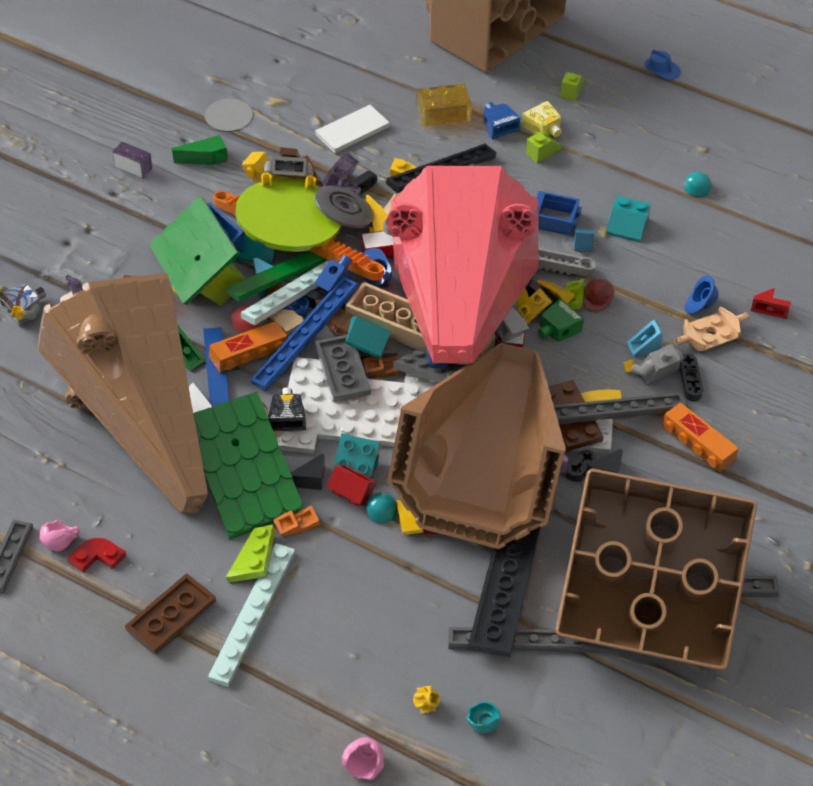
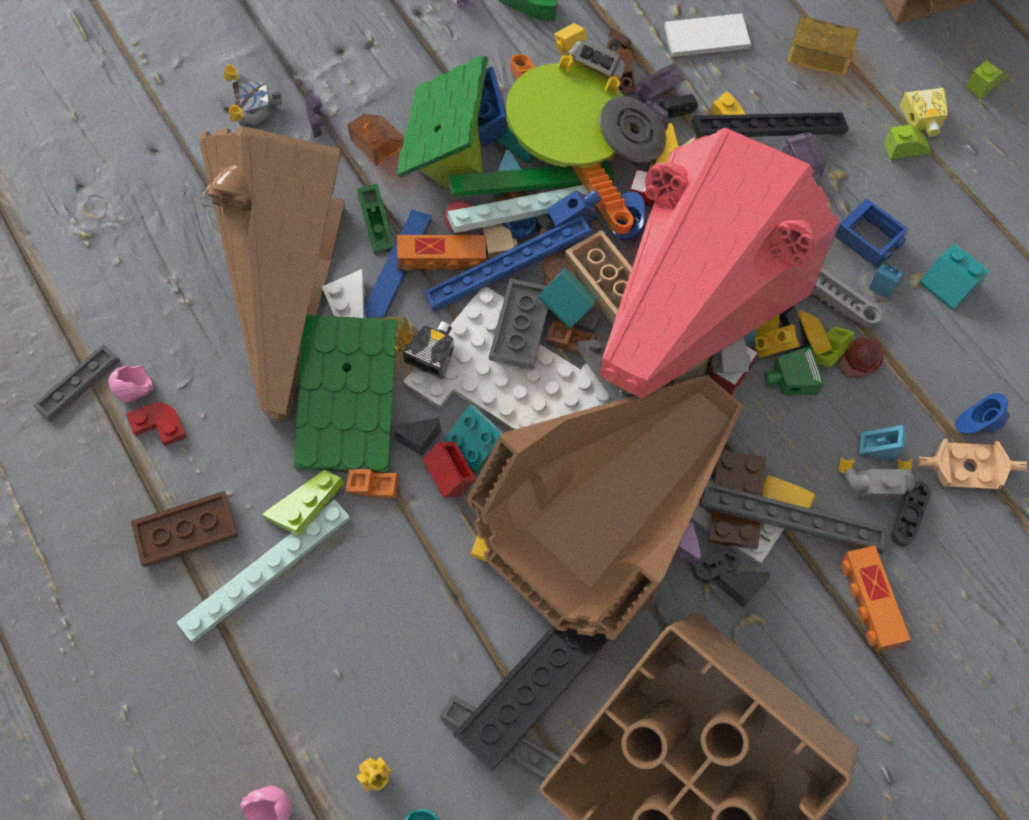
camera: 30 degrees right, 15 degrees up
teal hair [366,492,397,523] -> none
blue torso [483,102,521,139] -> none

